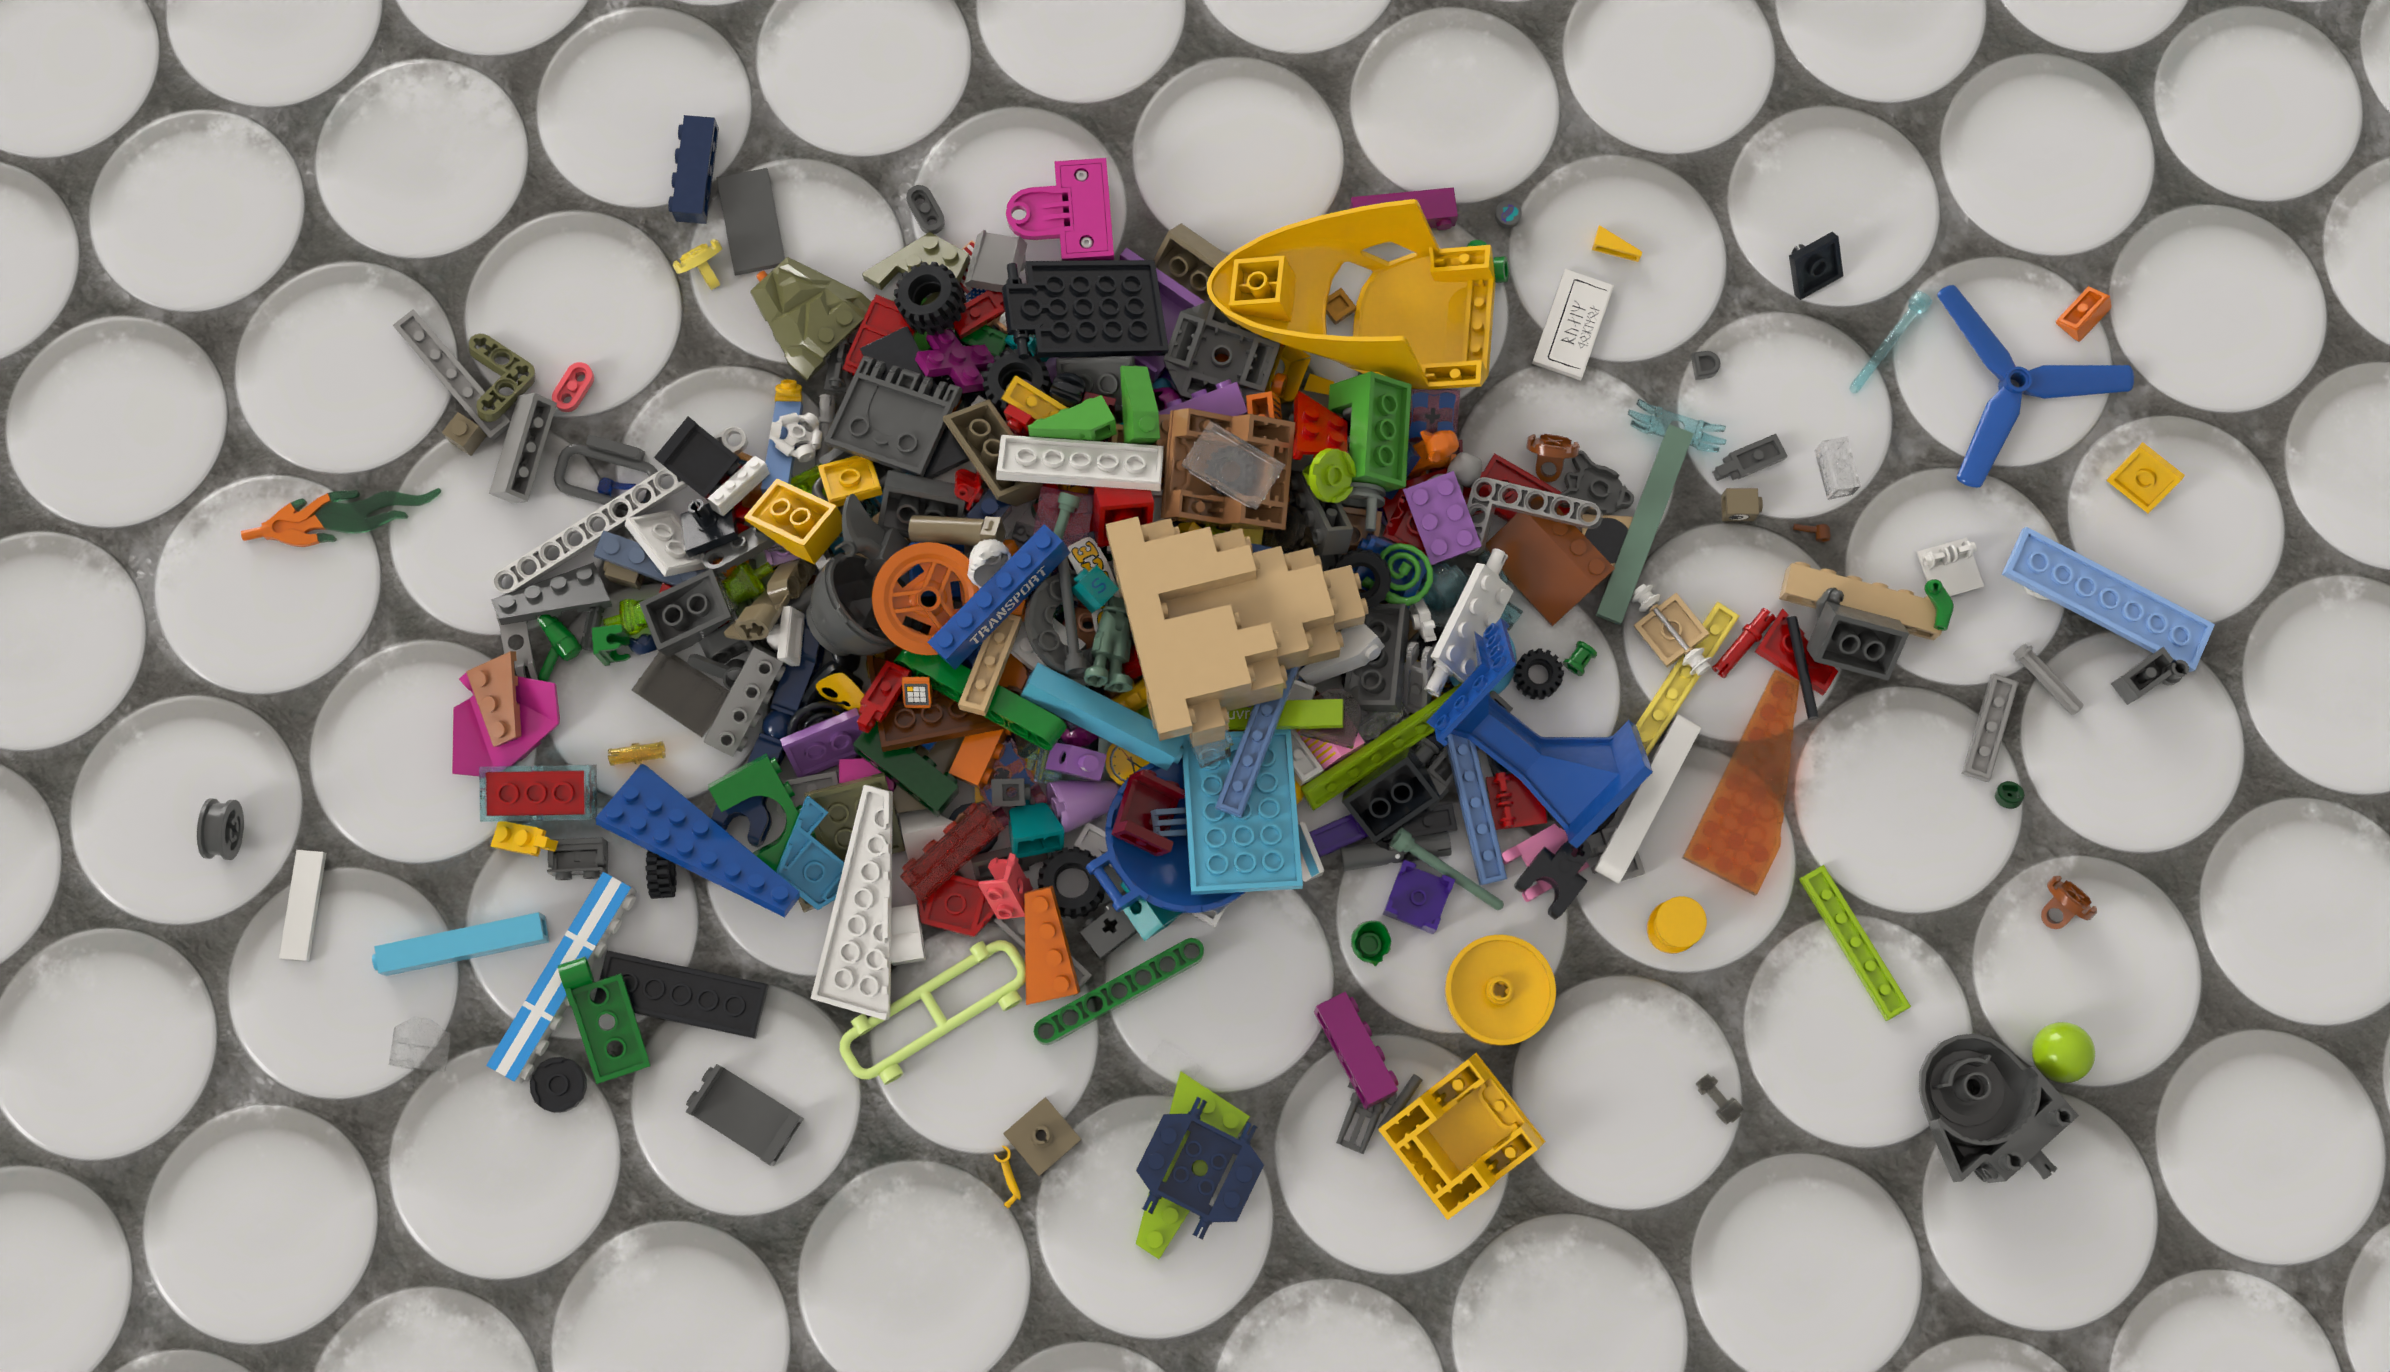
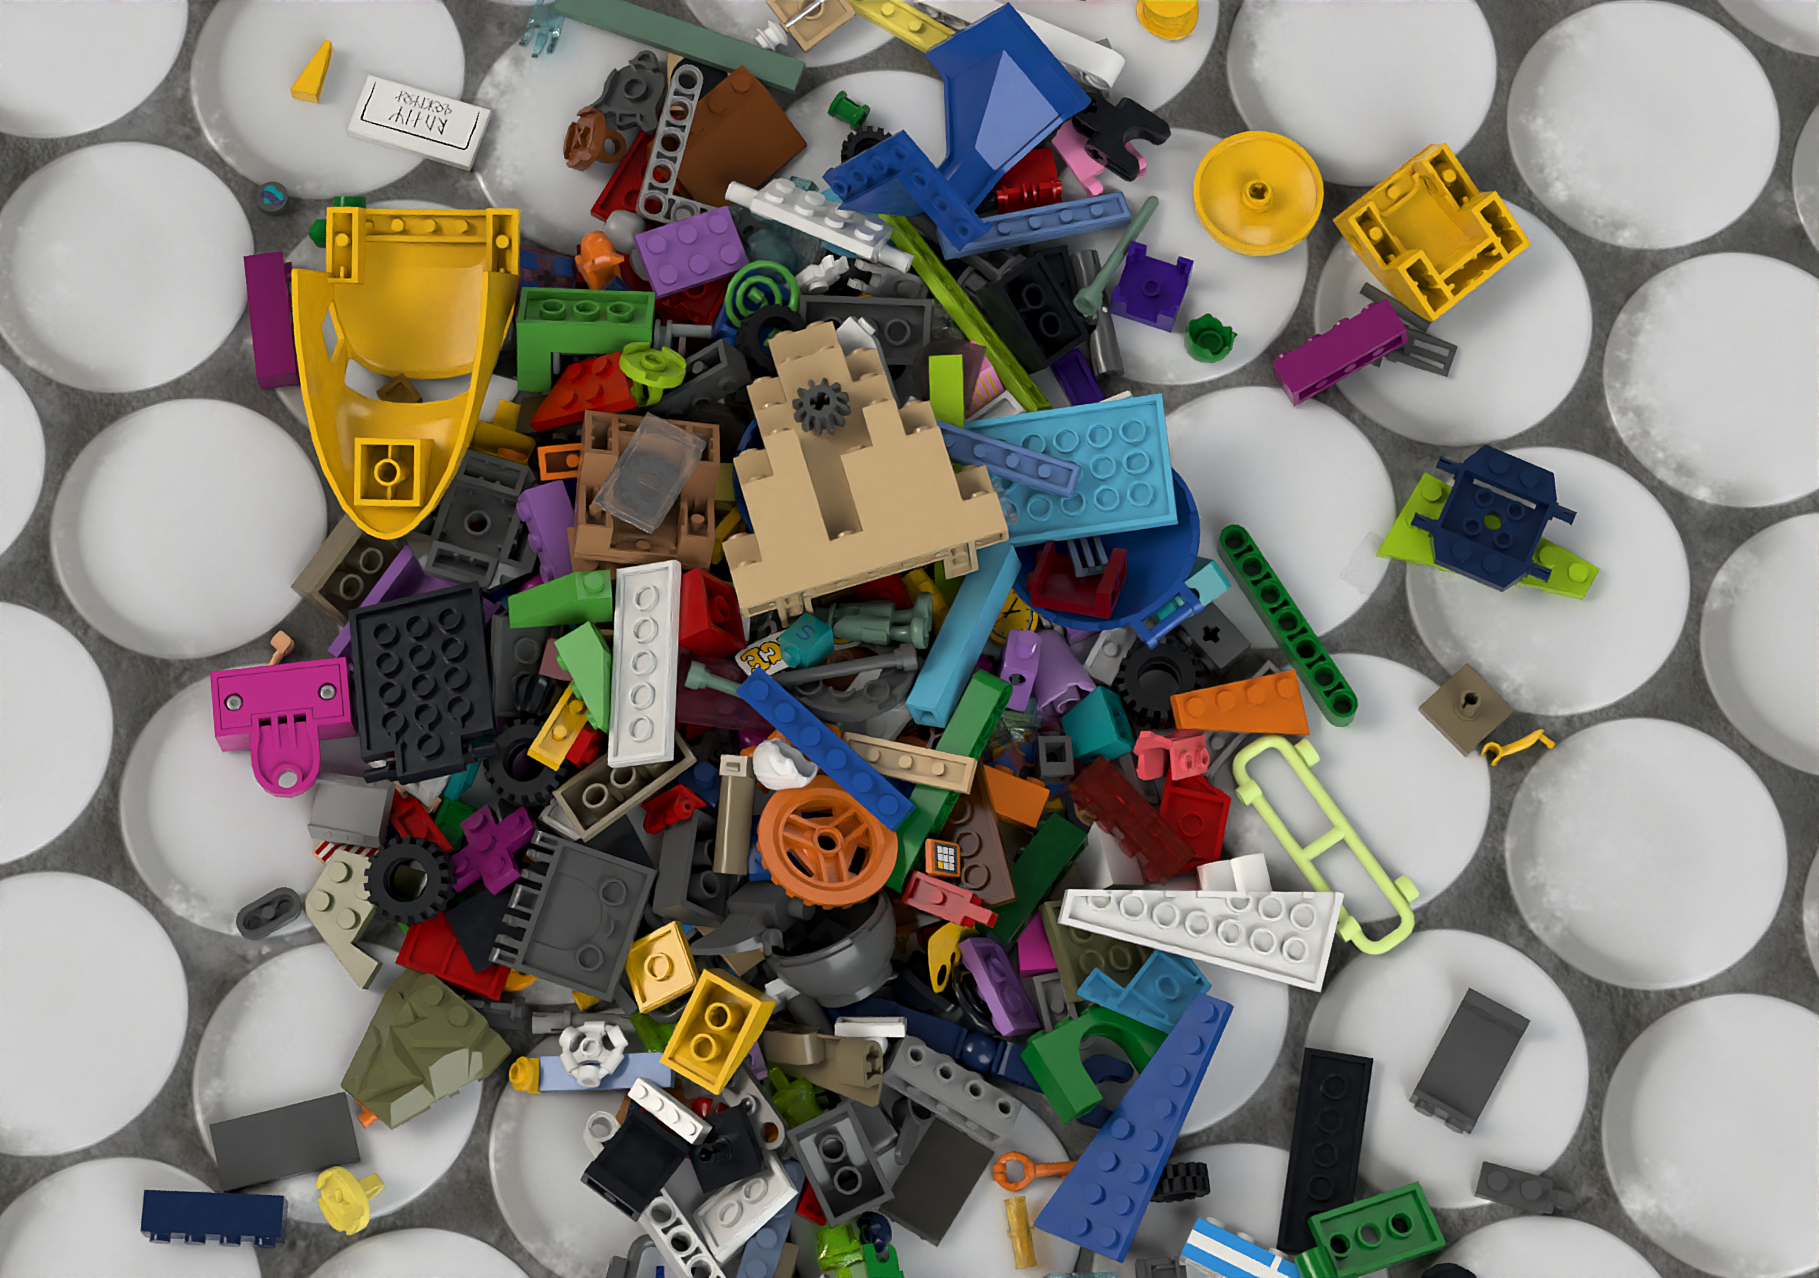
camera: 90 degrees left, 5 degrees down
none -> light nougat hand [268,631,295,665]
none -> dark grey gear [792,377,851,437]
none -> orange piece [992,1151,1077,1192]
none -> dark grey hinge [1474,1161,1575,1215]

